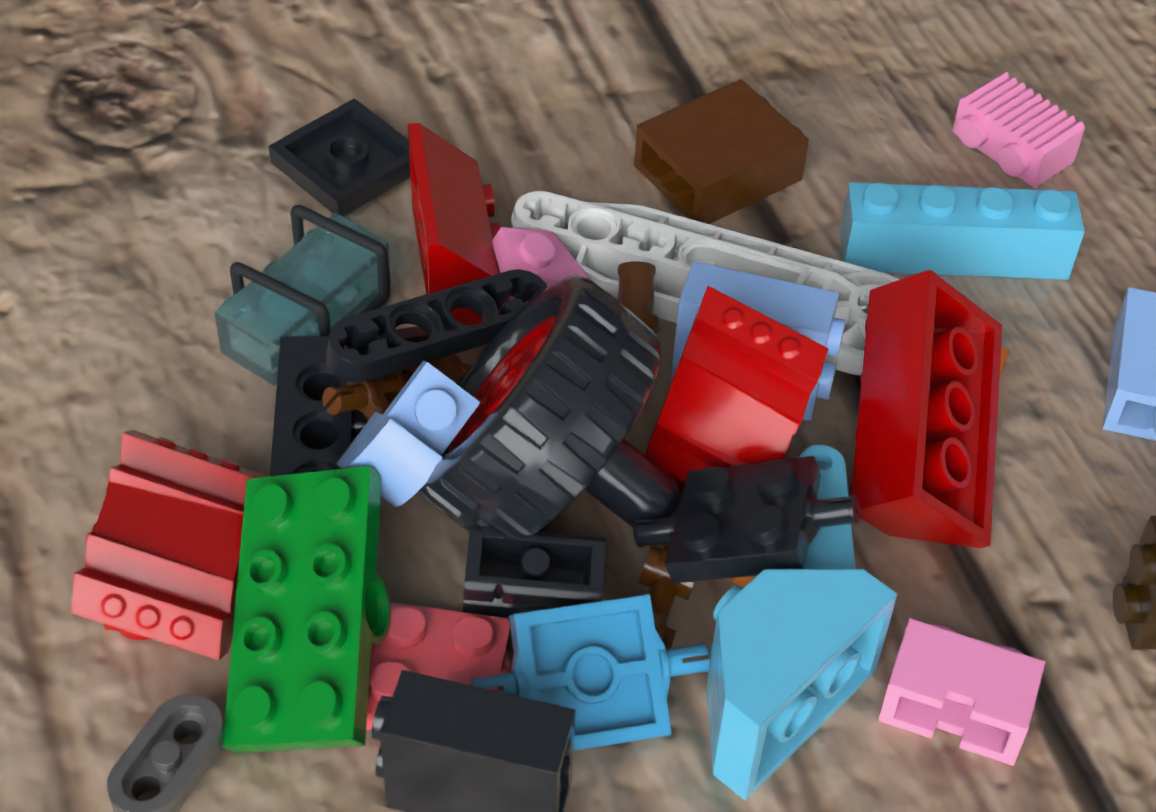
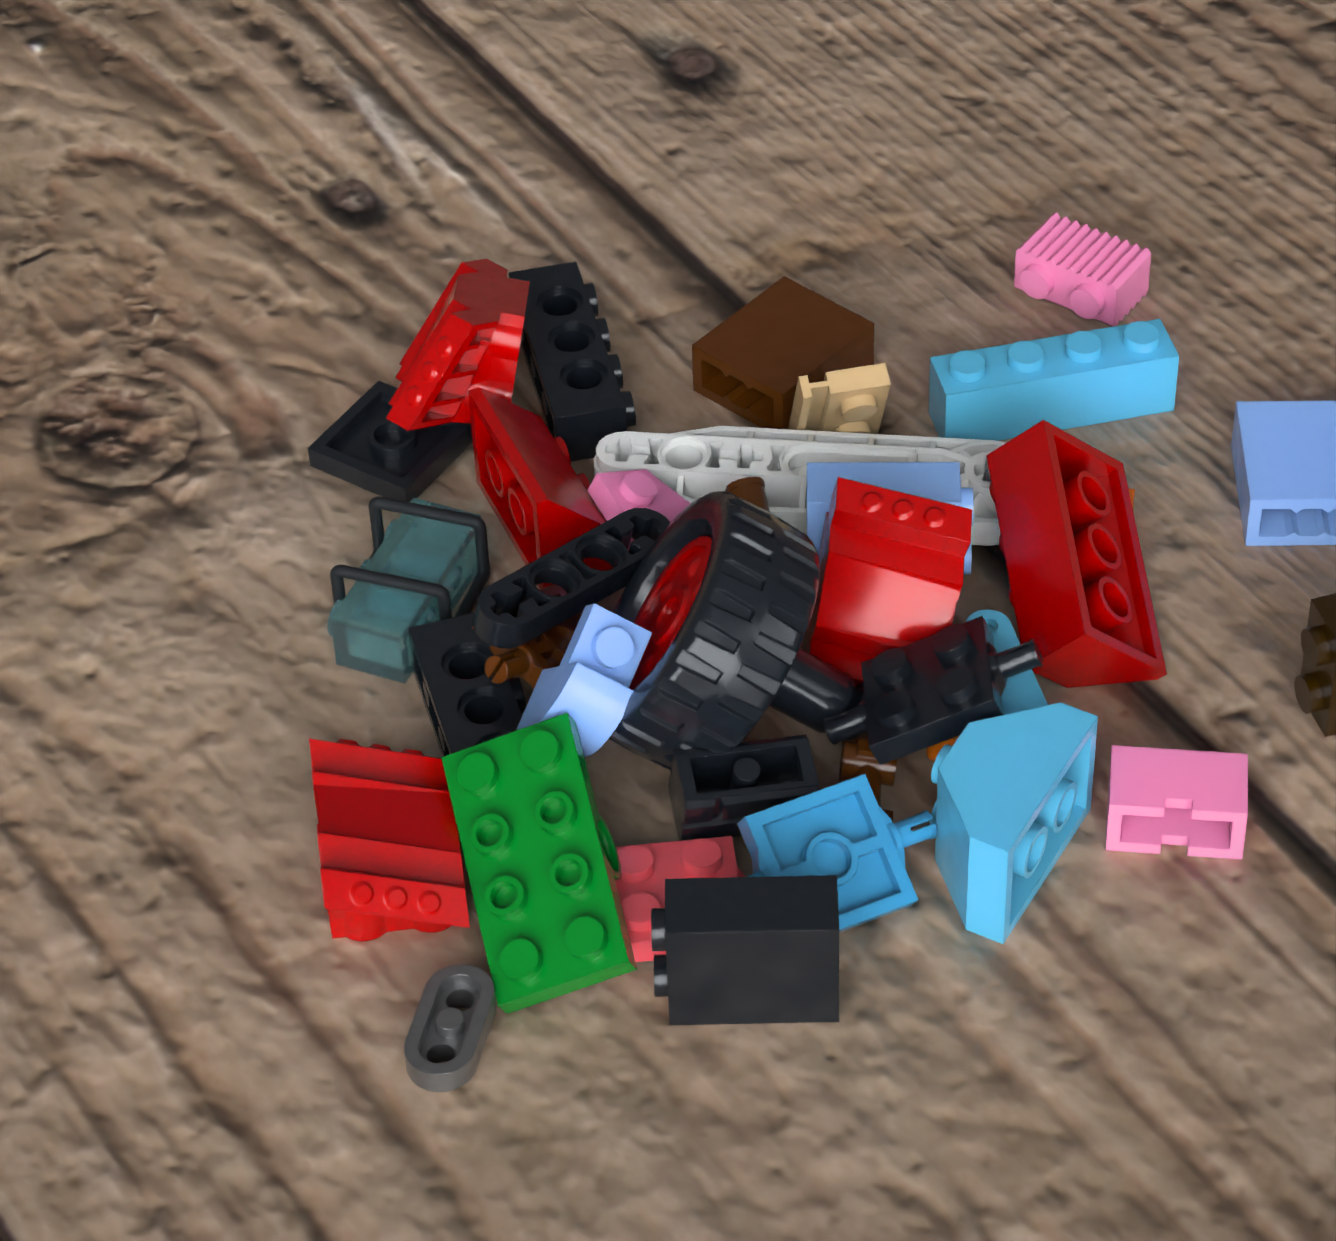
camera: 10 degrees left, 5 degrees down
none -> red slope [386,258,530,431]
none -> black brick [508,261,636,462]
none -> tan plate [788,363,891,434]

